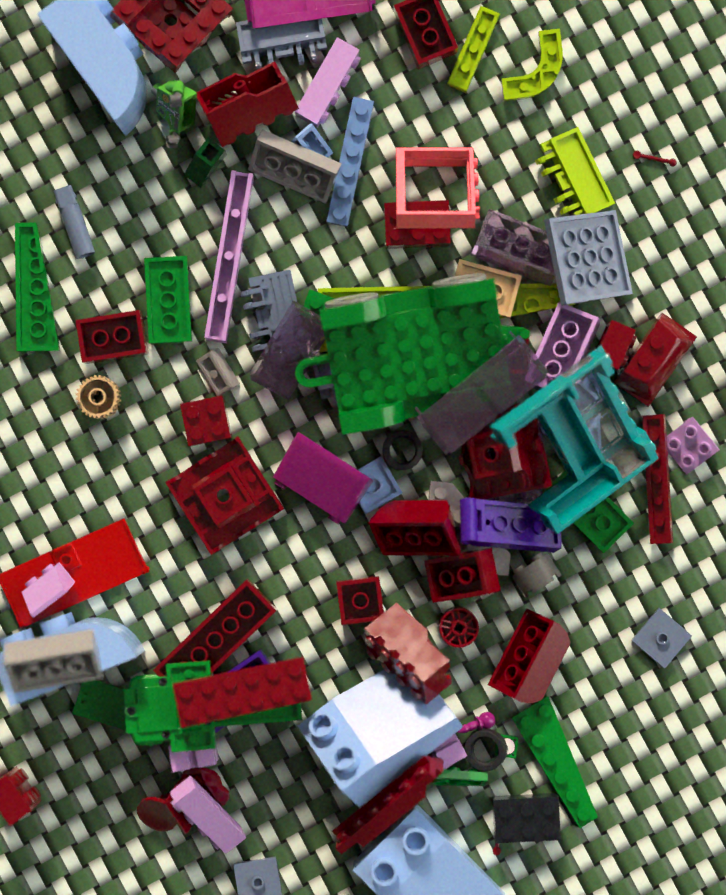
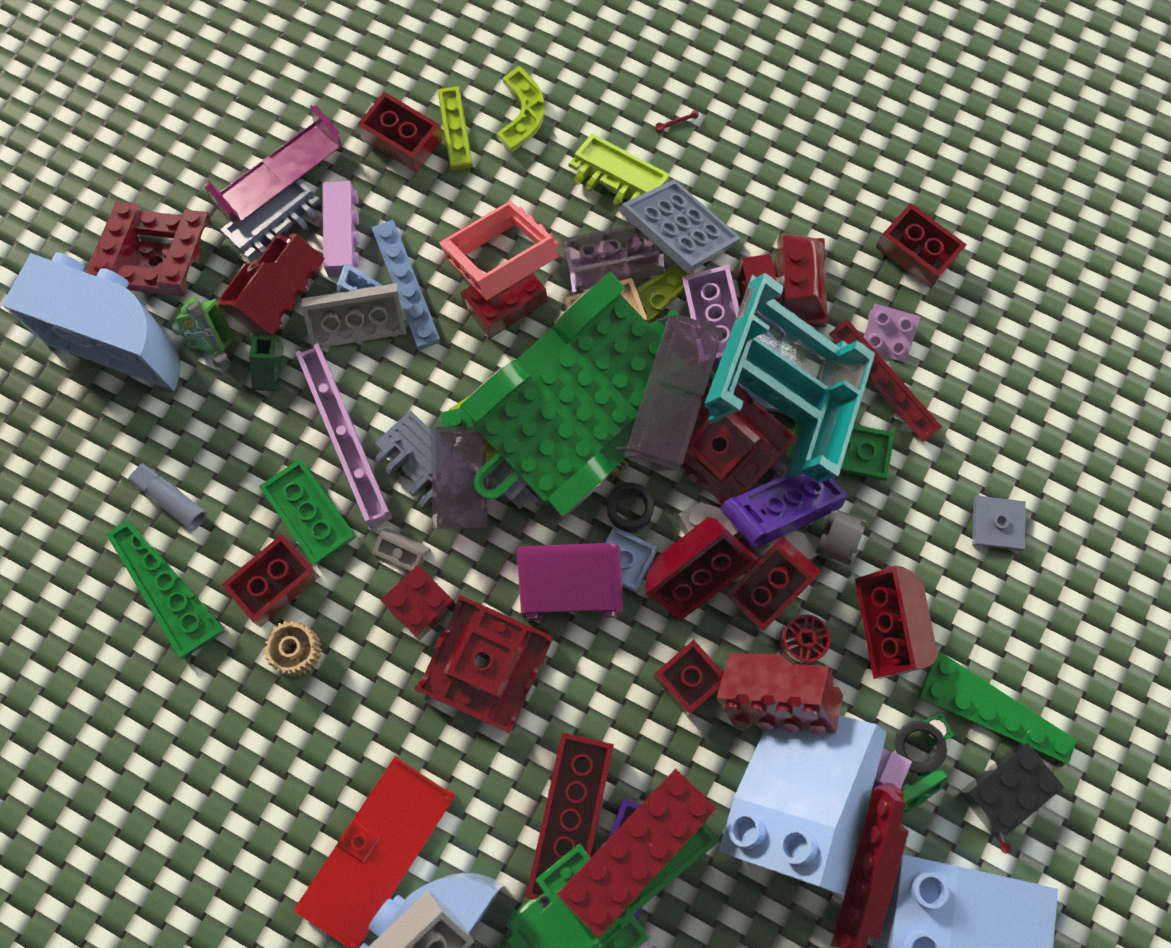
camera: 35 degrees left, 15 degrees down
lavender slope [22,562,75,618] -> none
magenta bar [457,712,495,733] -> none

